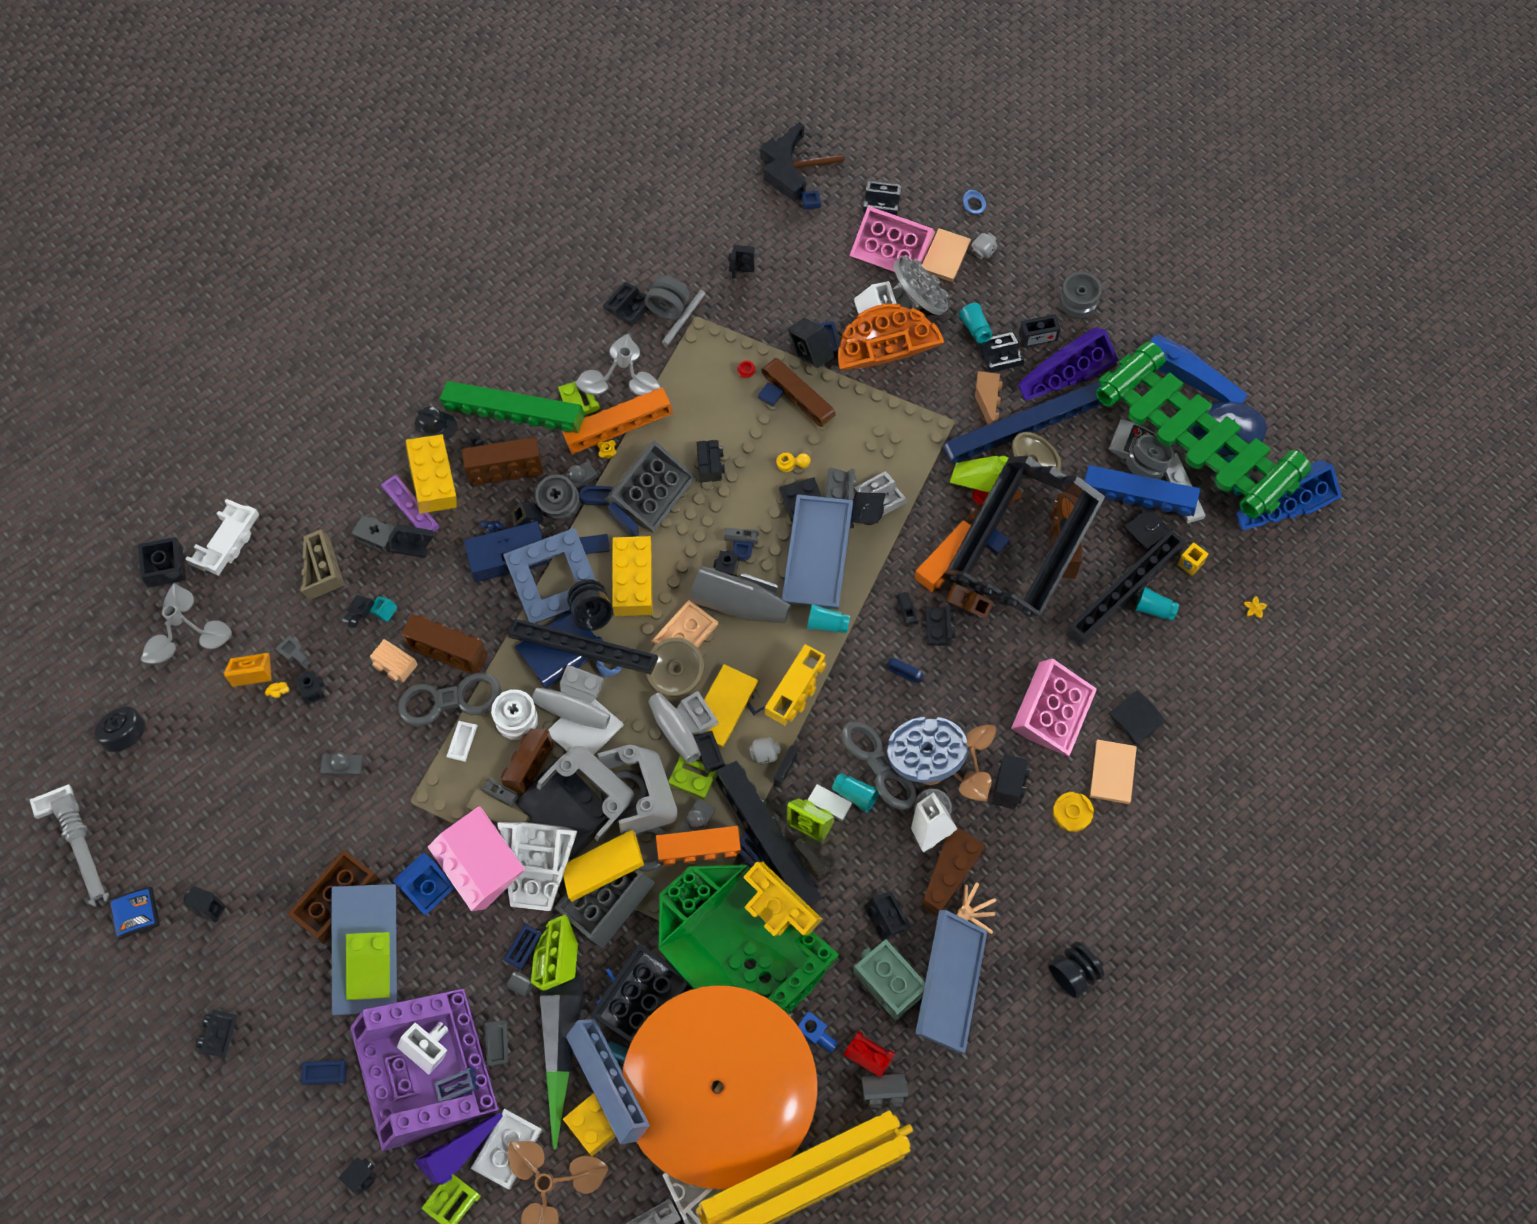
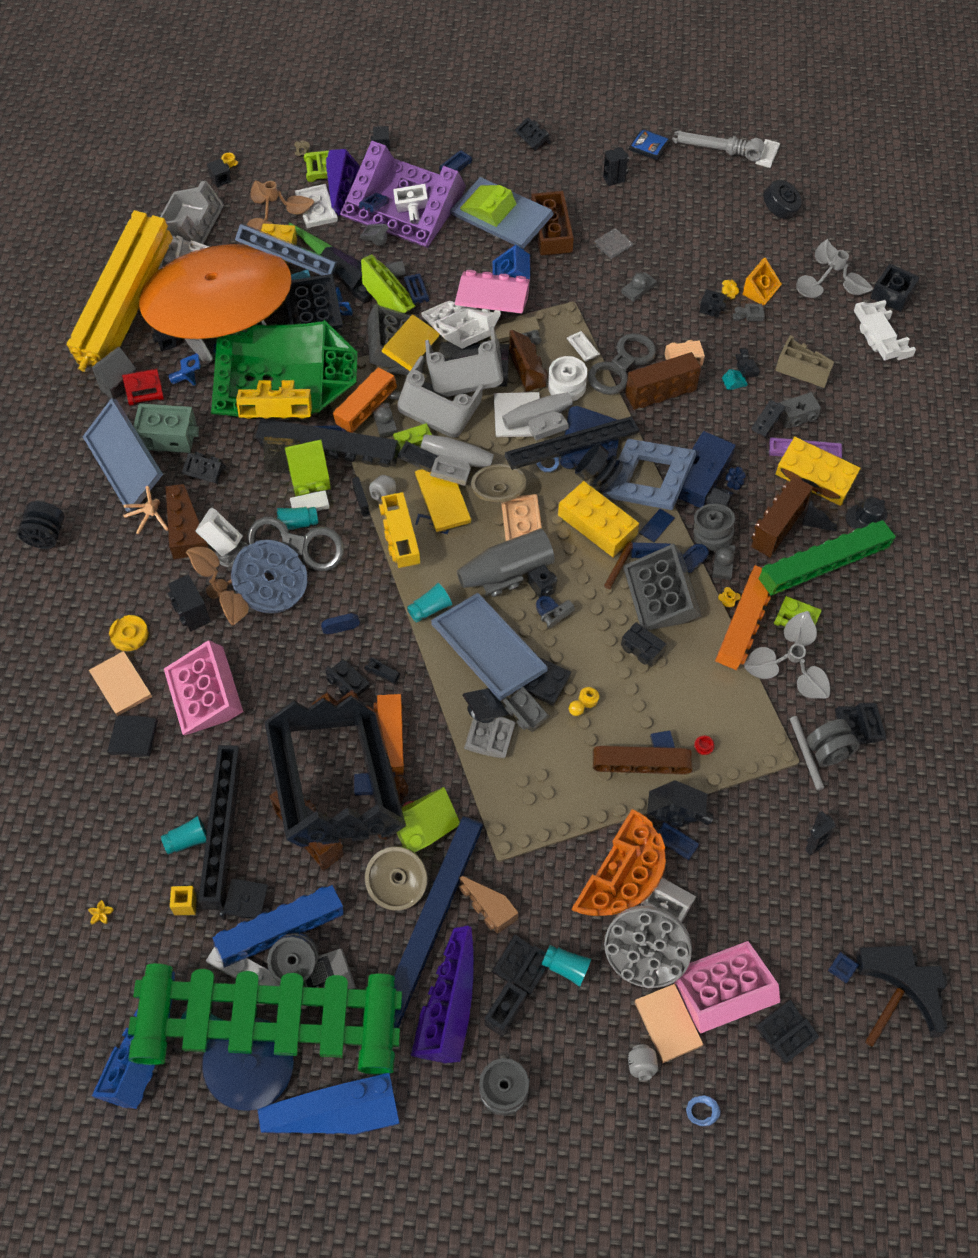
camera: 135 degrees right, 5 degrees down
none -> clear piece [594,228,633,259]
none -> reddish brown bar [604,542,633,589]

